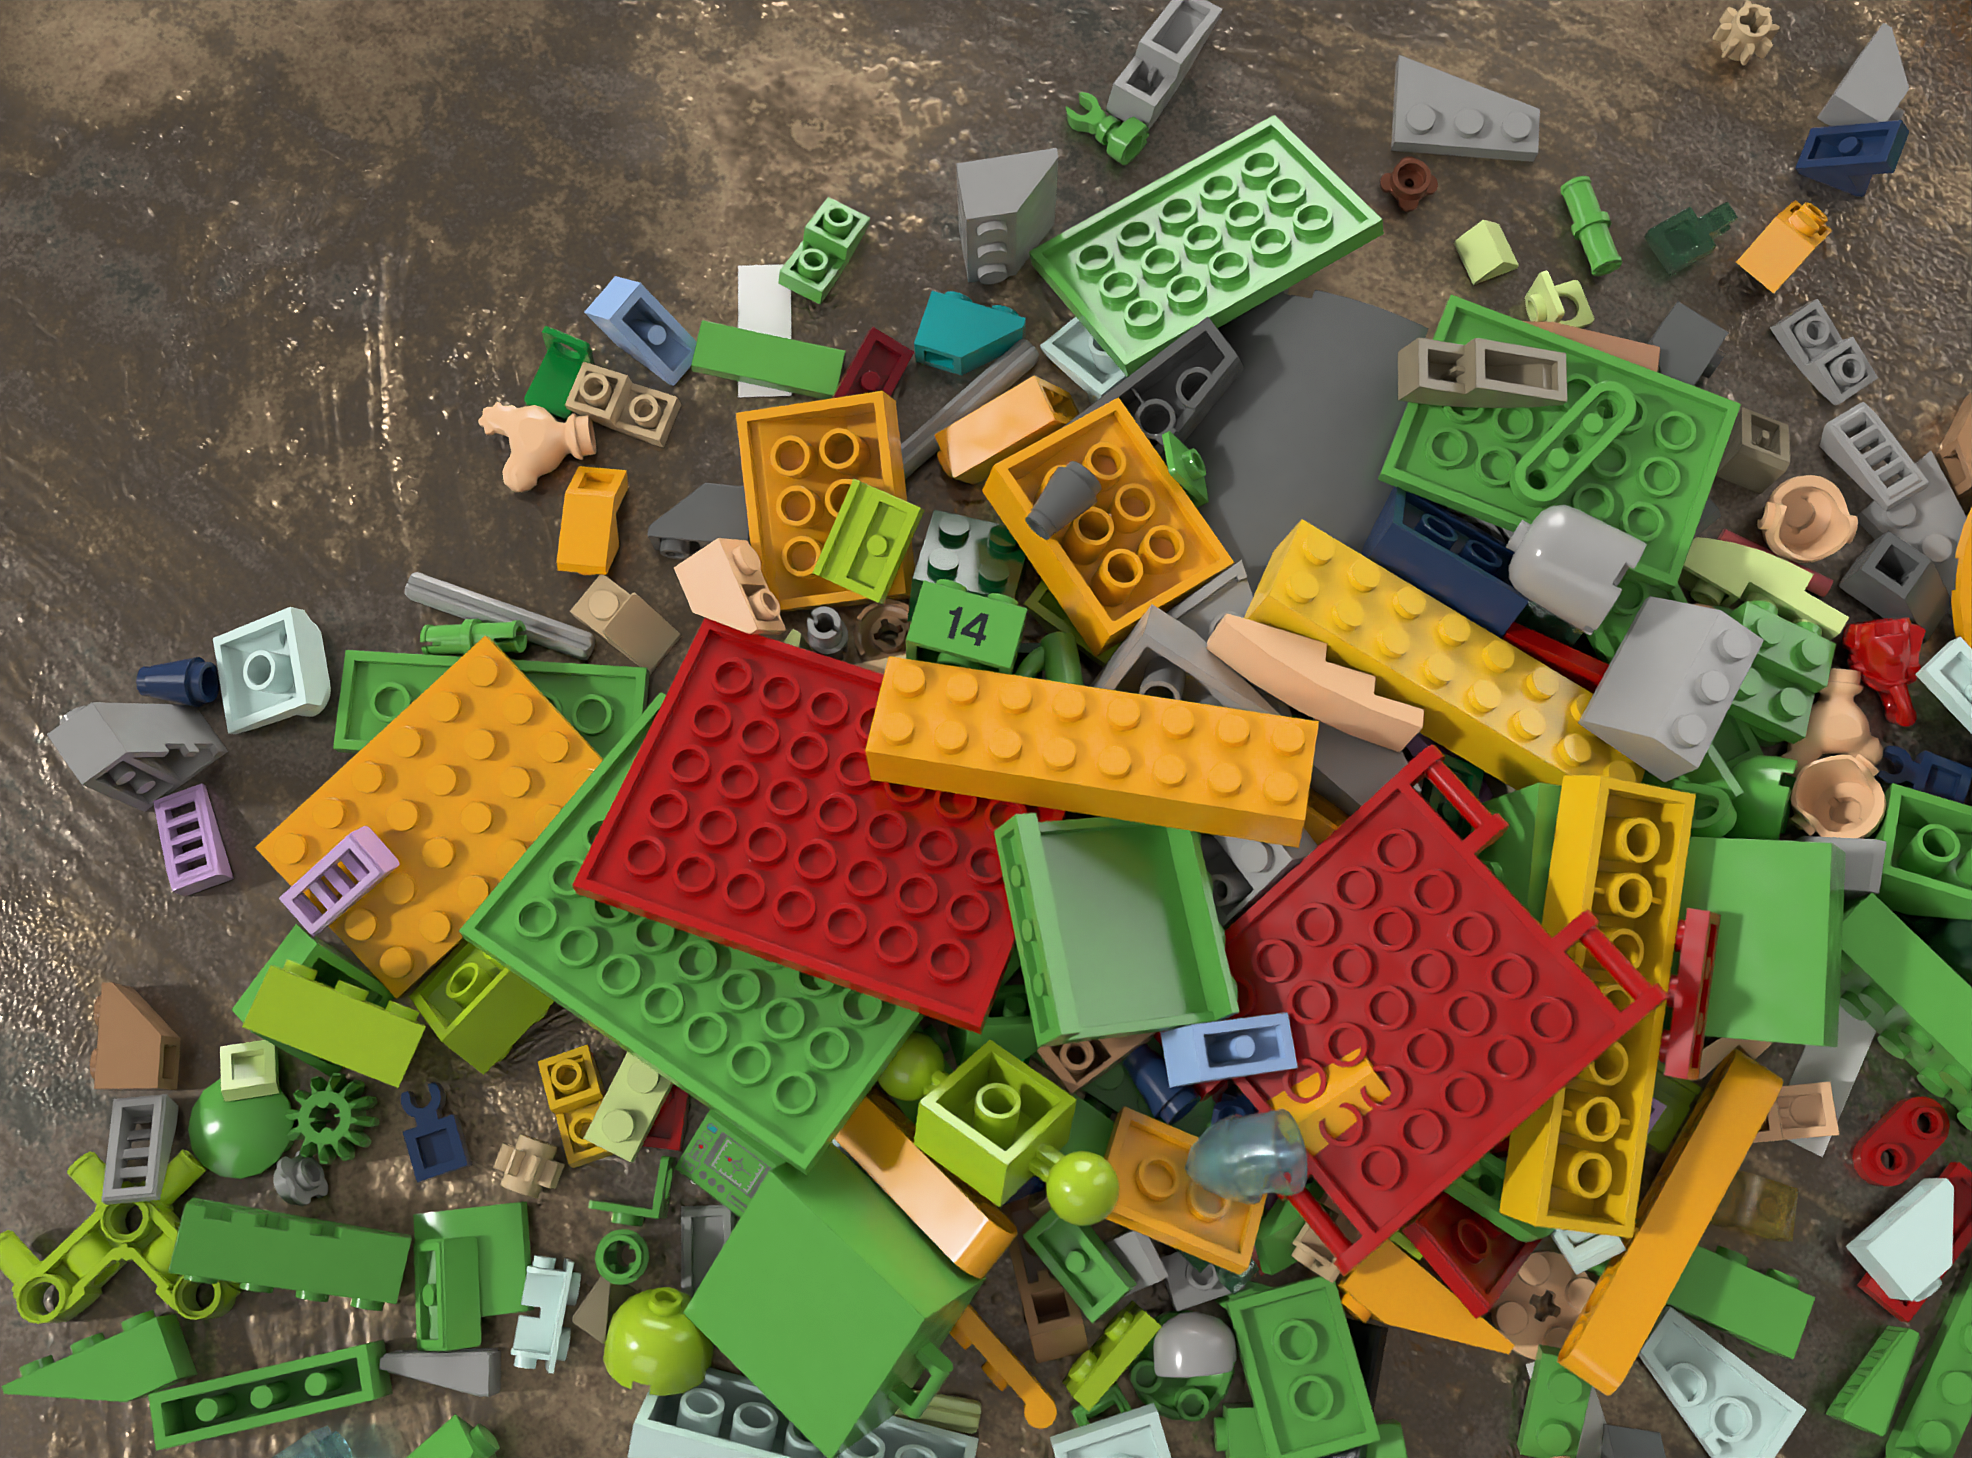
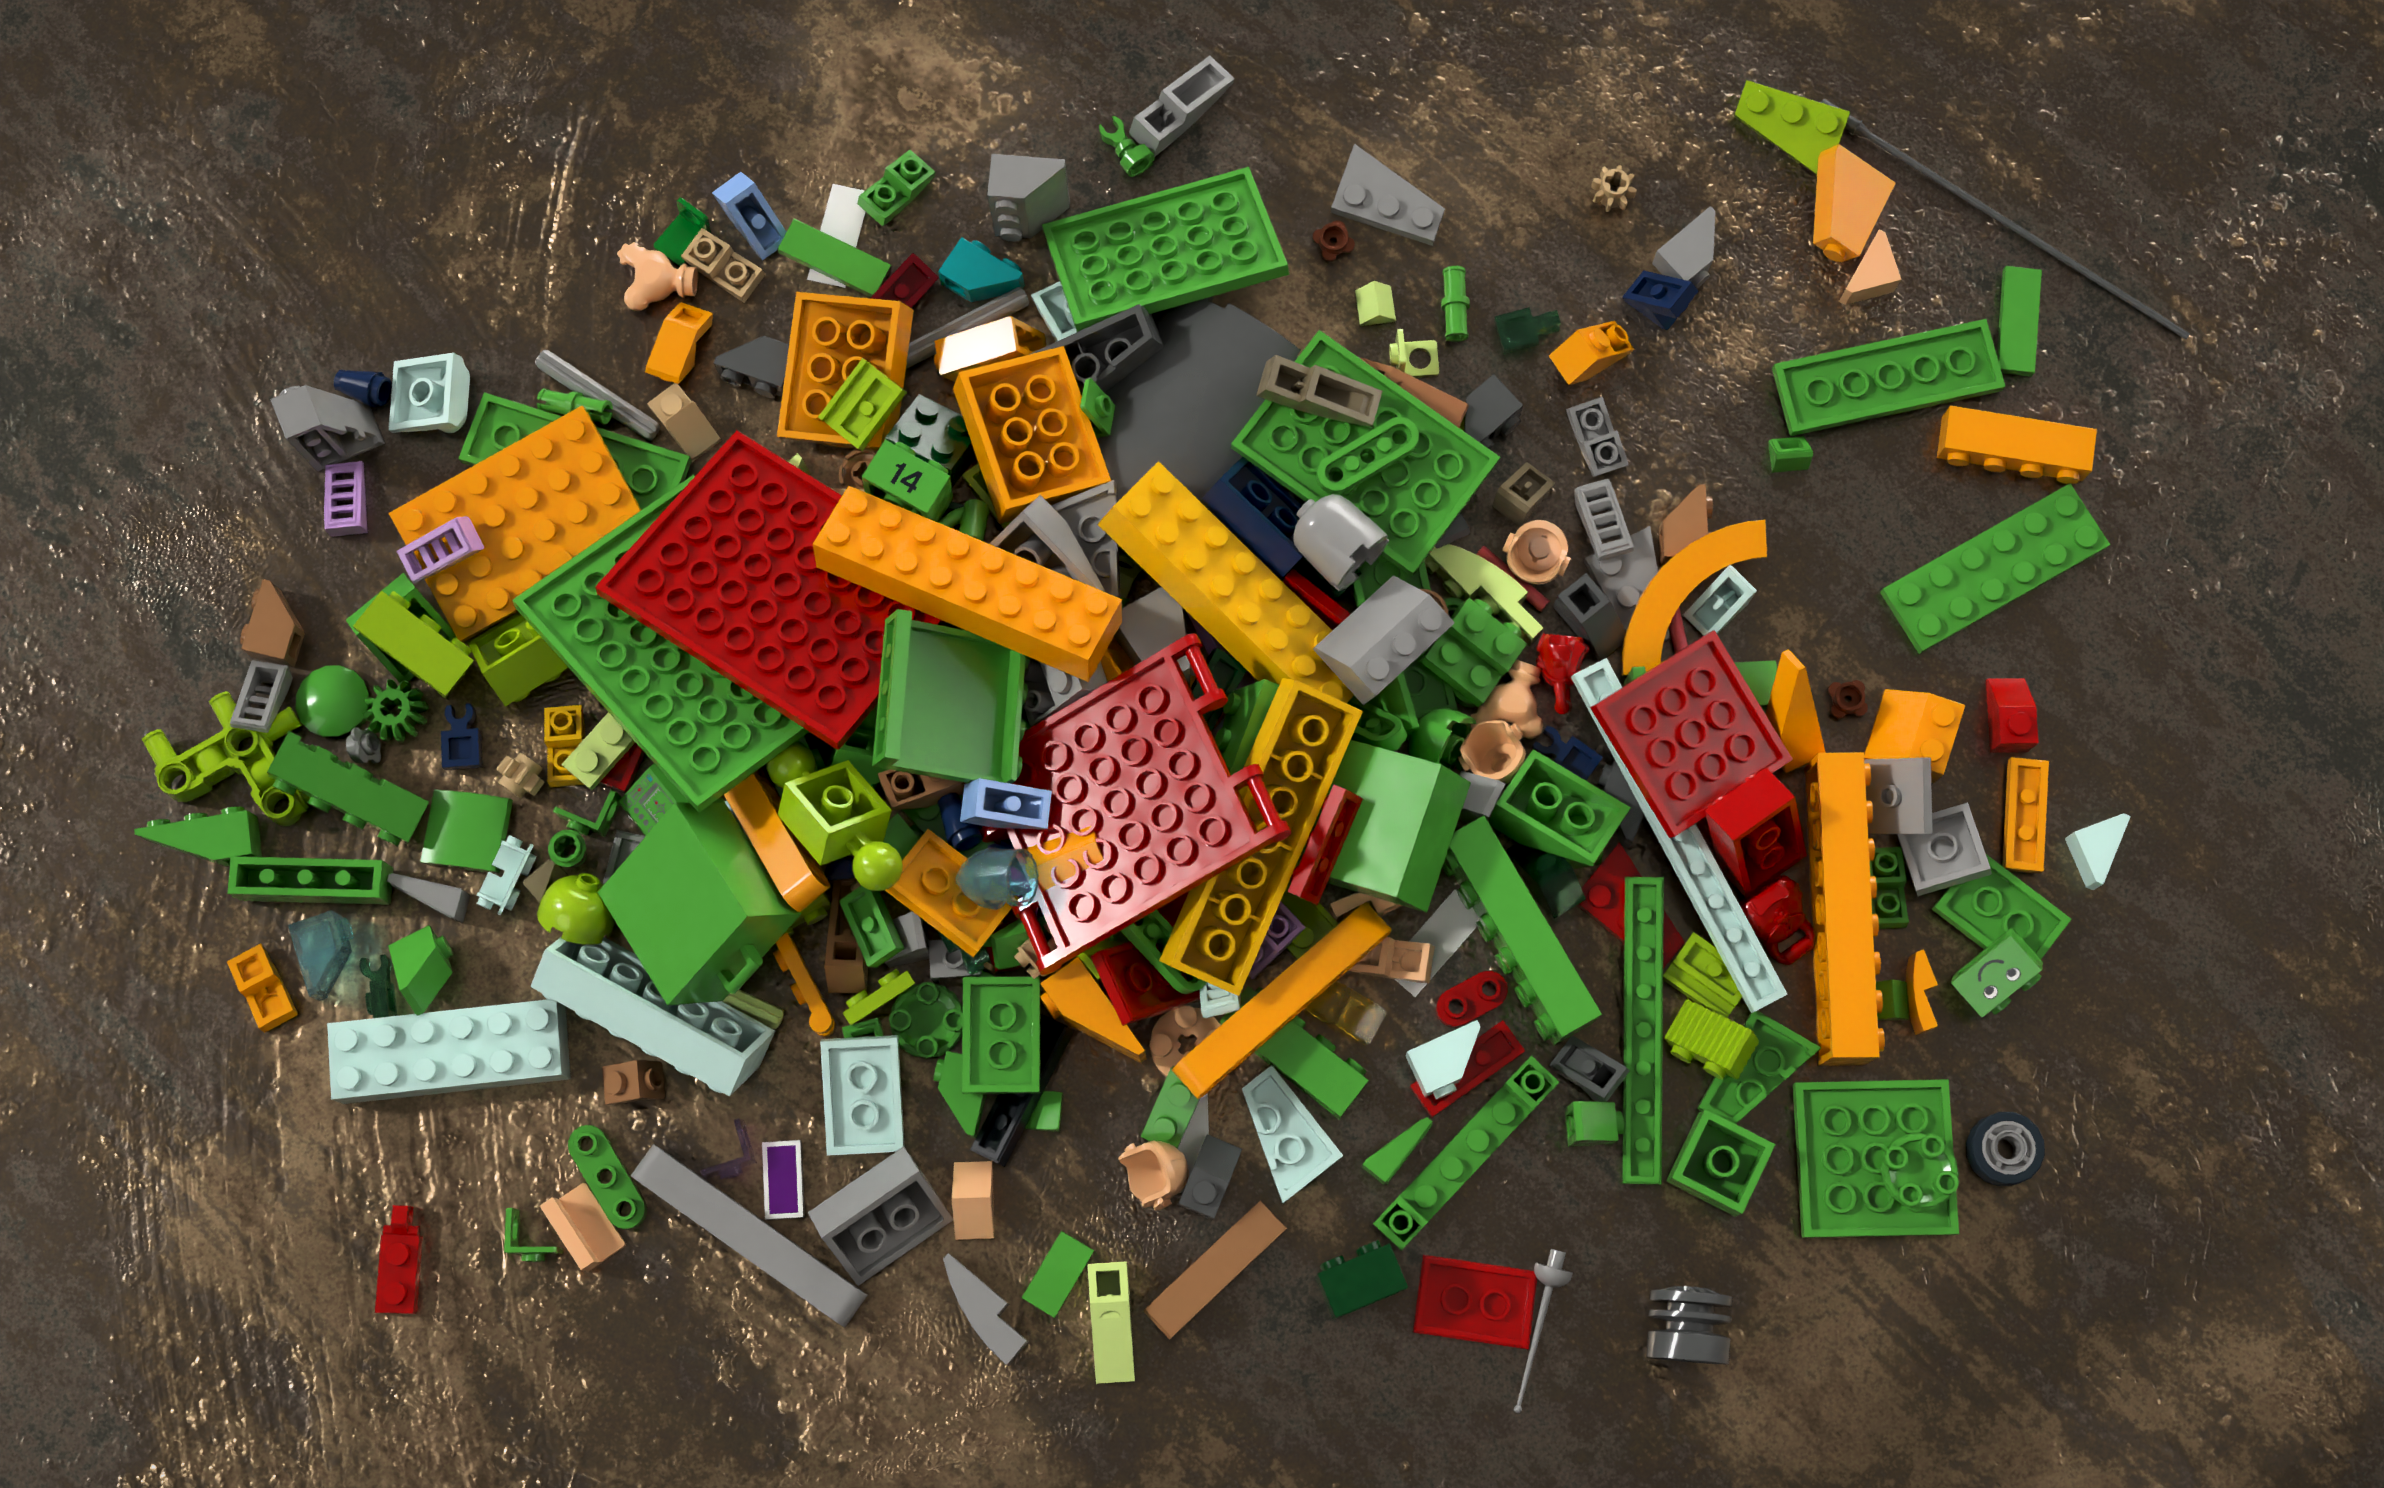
camera: 15 degrees right, 0 degrees up
yellowish green tile [220,1040,279,1102] -> none
bright green slope [414,1236,481,1351] -> none
light nougat slope [674,538,786,635] -> none
light grey pin [807,607,849,661] -> none
dark grey cone [1025,461,1101,540] -> none
light grey hair [1153,1312,1237,1377] -> none
light nougat slope [1206,613,1424,753] -> none

